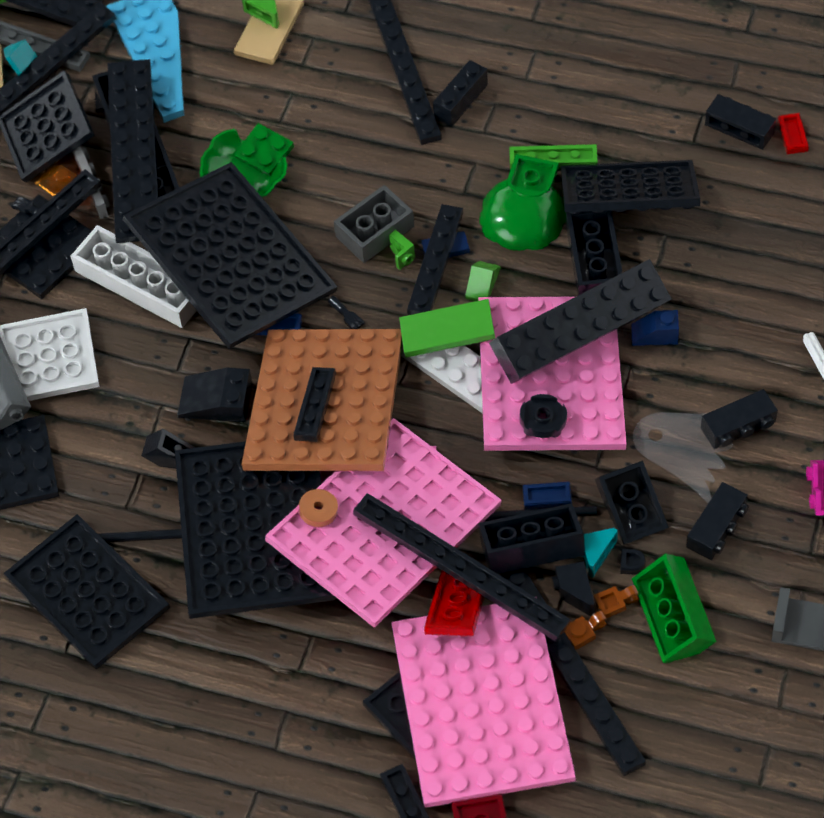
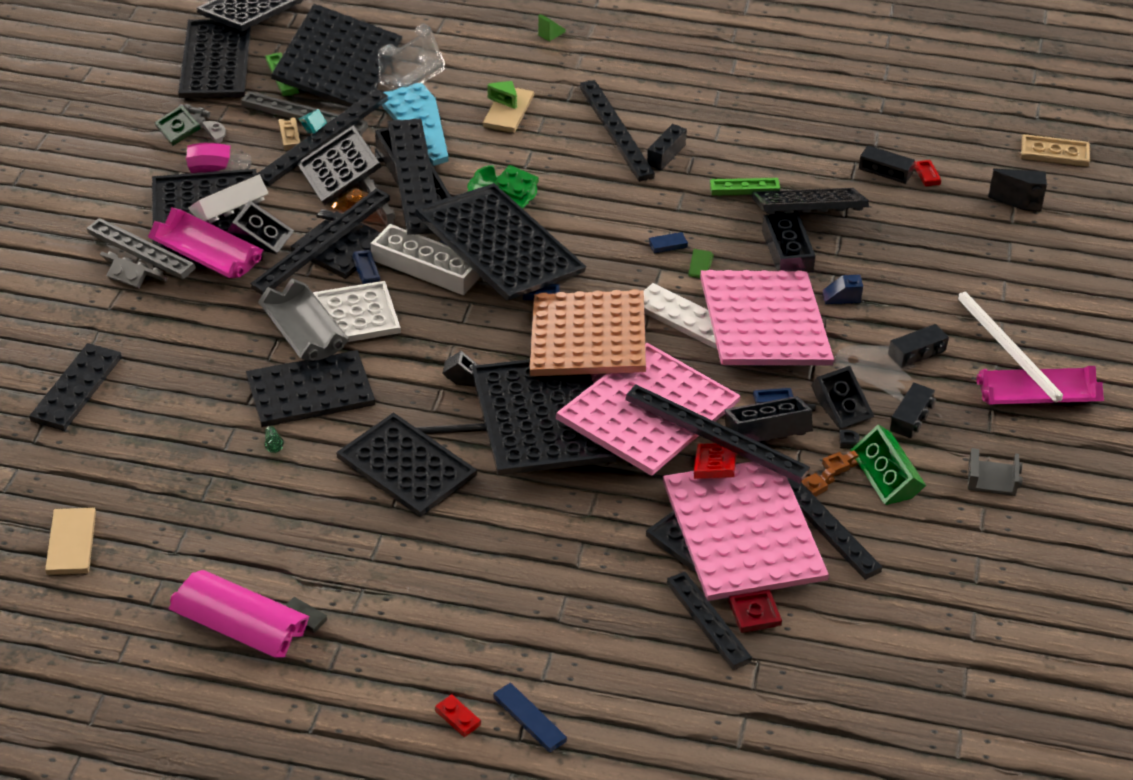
camera: 10 degrees left, 15 degrees down
black slope [177,367,253,423] -> none
black tile [293,367,336,442] -> none
nougat piece [299,489,338,527] -> none
black piece [328,296,365,329] -> none
dark grey brick [333,185,415,263] -> none
bright green bracket [389,230,415,270] -> none
bright green tile [399,299,495,358] -> none
black plate [407,204,463,315] -> none
green animal [479,154,566,251] -> none
black brick [489,259,672,384] -> none
black plate [519,394,567,438] -> none
black slope [552,561,595,616] -> none
teal slope [583,528,618,578] -> none
none -> dark blue tile [352,250,381,284]

